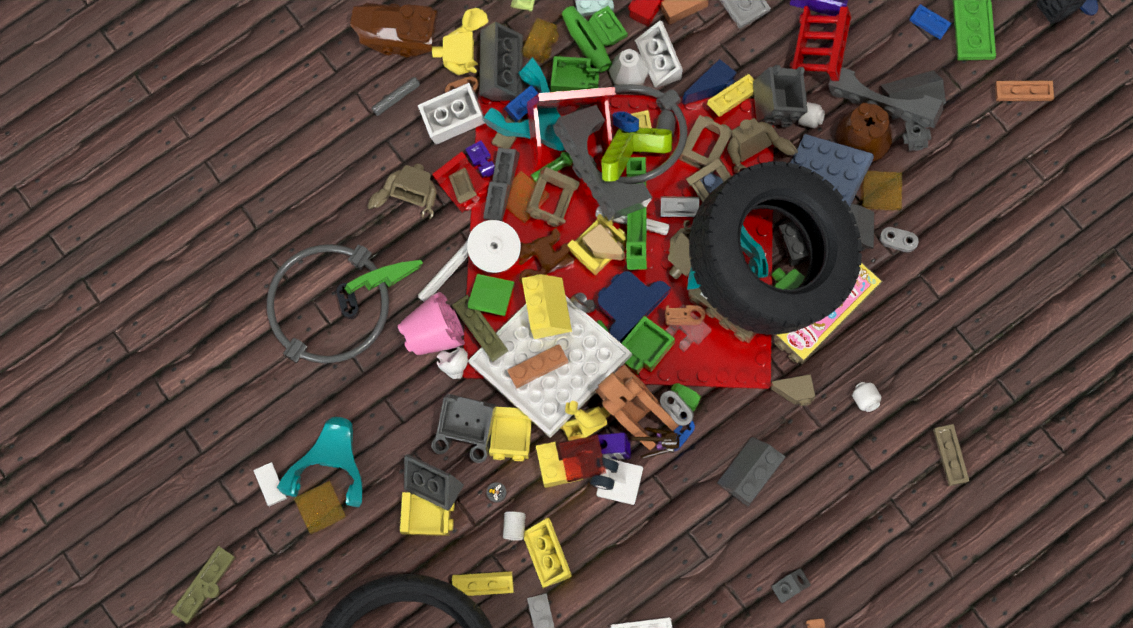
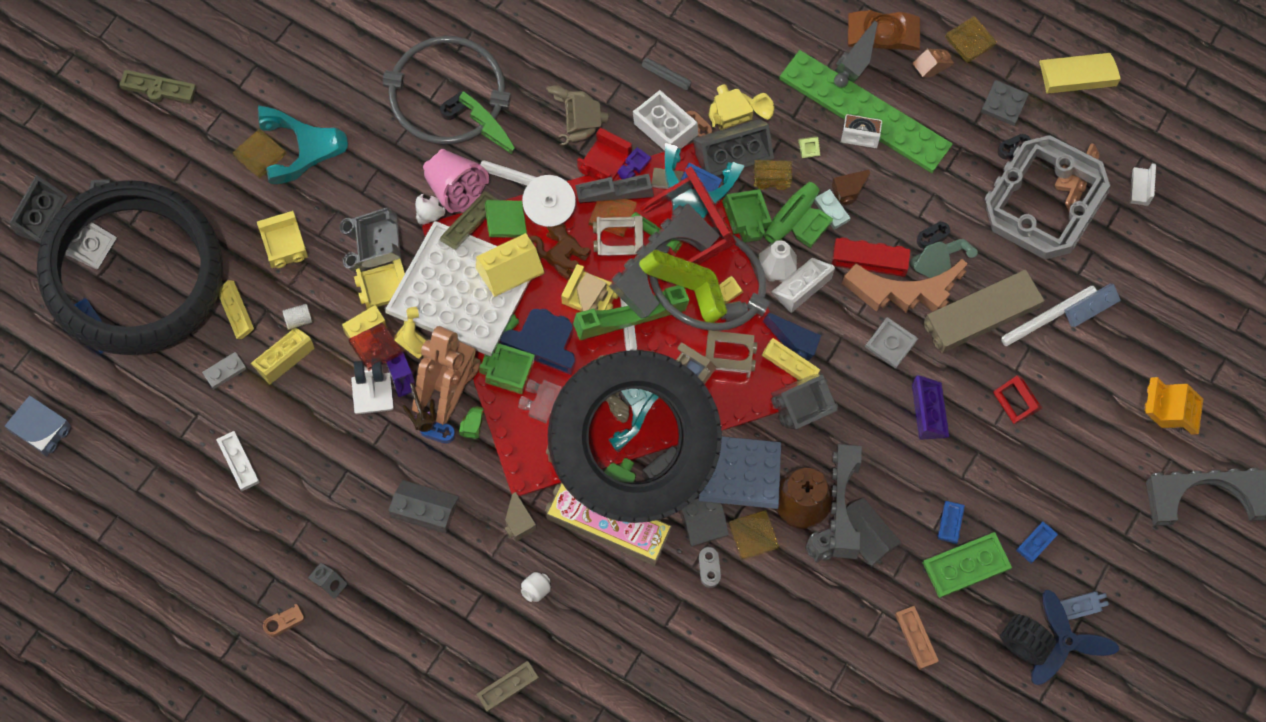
camera: 60 degrees right, 5 degrees down
white tile [254,462,287,506] -> none
reddish brown slope [350,3,438,57] -> none
dark grey slope [404,454,464,511] -> none
dark tan tile [449,168,477,204] -> none
tile [487,482,507,503] -> none
nougat plate [507,344,569,389] -> none
flat silver piece [570,293,596,313] -> none
blue beam [612,111,639,132] -> none
light grey plate [660,391,694,426] -> none
light grey plate [661,196,699,217] -> none
nougat piece [665,305,705,325] -> none
dark tan torso [727,118,798,174] -> none
red fence [790,6,851,81] -> none
white head [798,102,825,128] -> none

